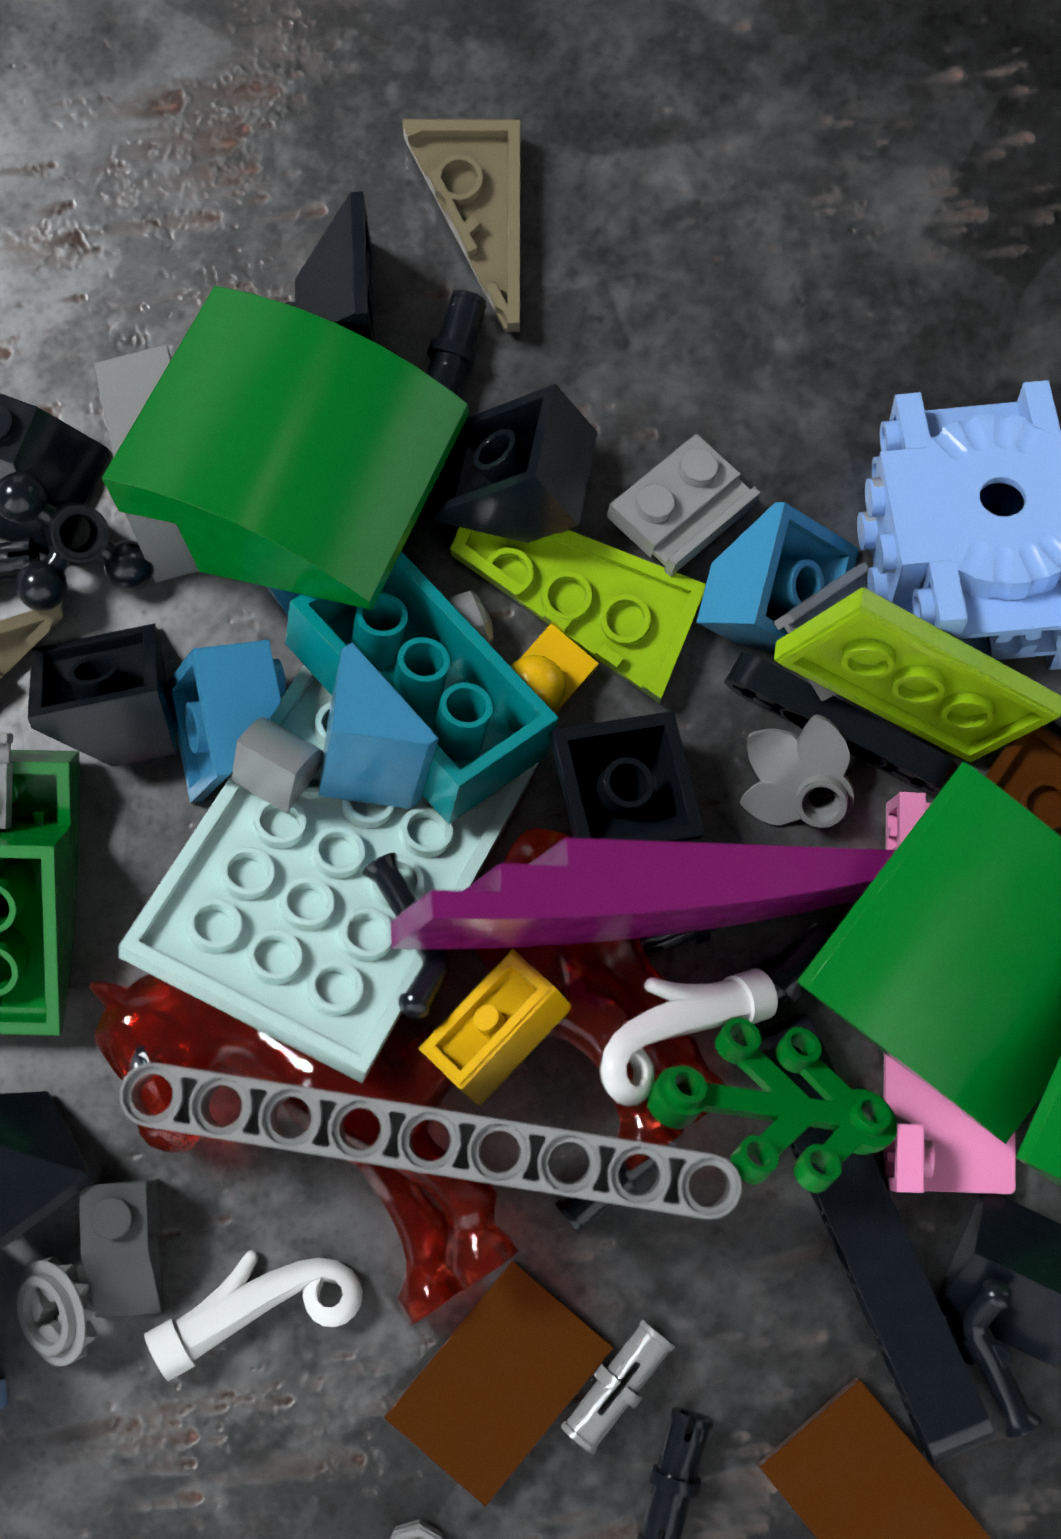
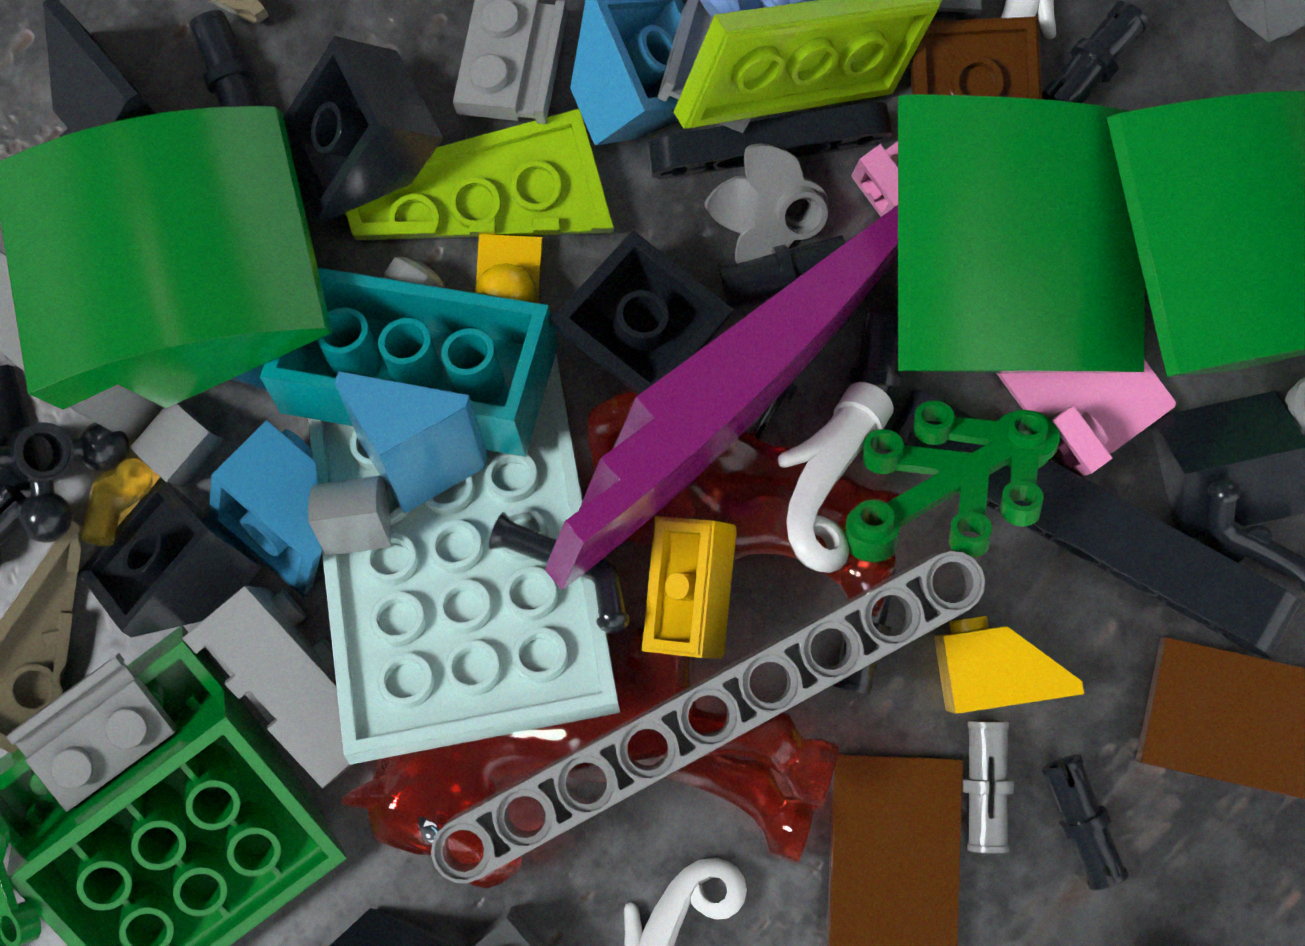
camera: 40 degrees left, 5 degrees up
none -> clear yellow arm [81,458,153,546]
none -> light grey brick [131,402,225,487]
none -> light grey wedge [182,586,354,788]
none -> black pin [719,235,845,304]
none -> yellow slope [934,615,1084,714]

